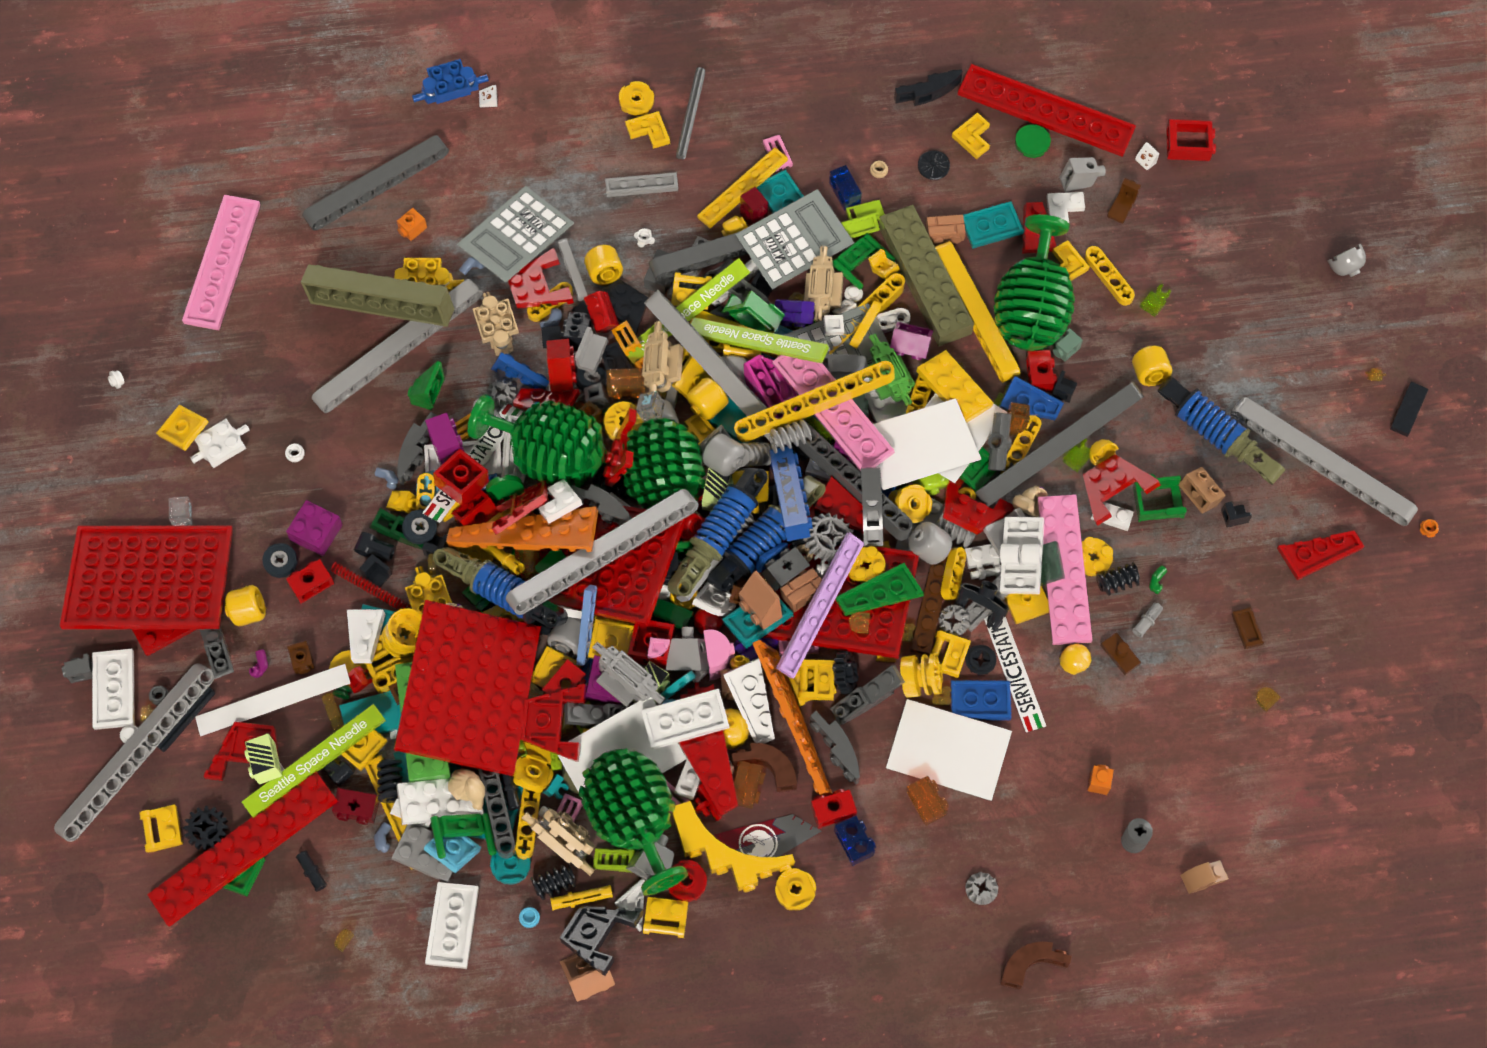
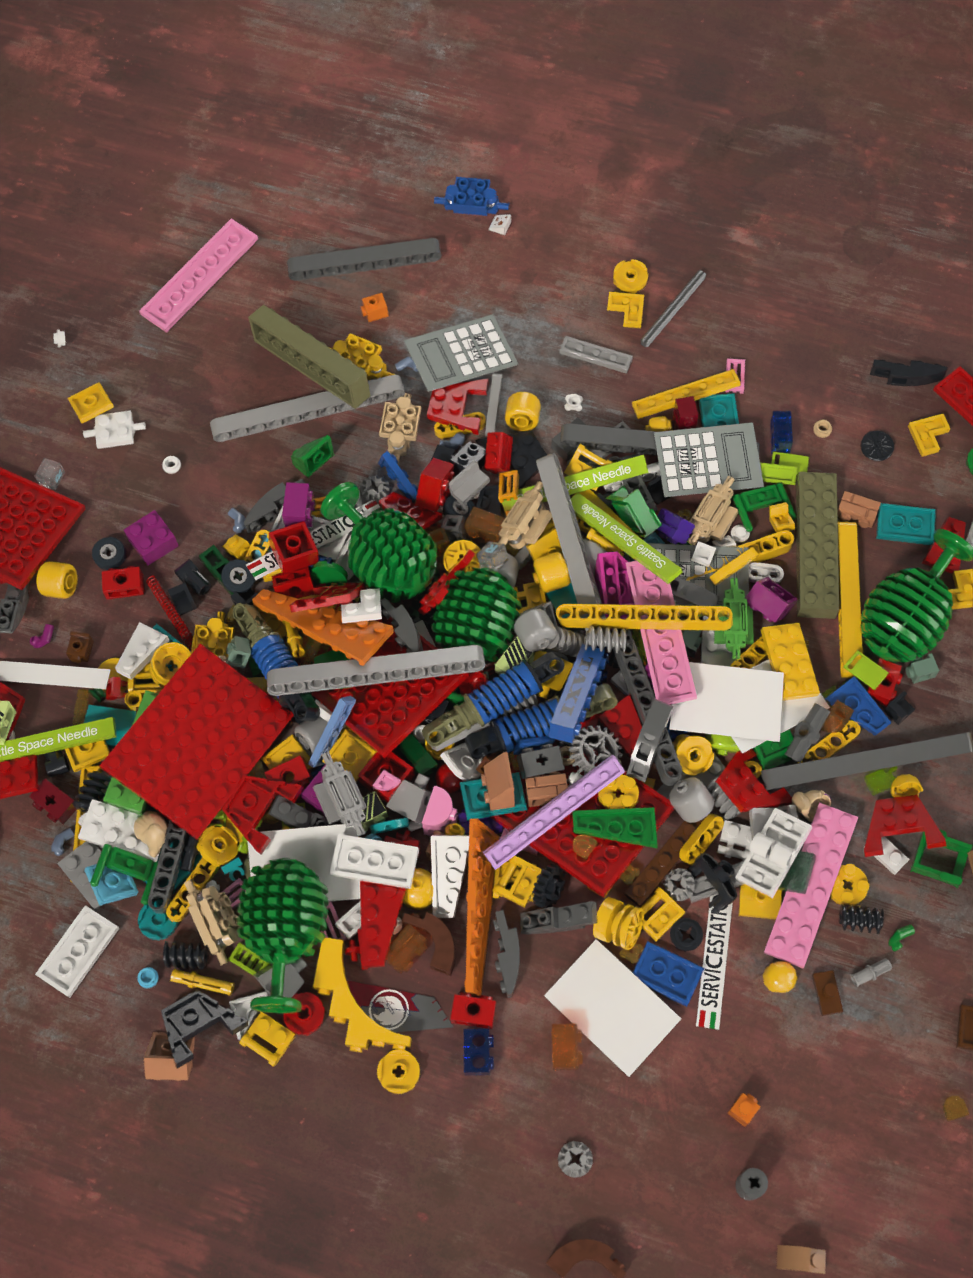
camera: 30 degrees right, 0 degrees up
none -> sand green brick [226,636,251,668]
none -> lime piece [843,650,889,690]

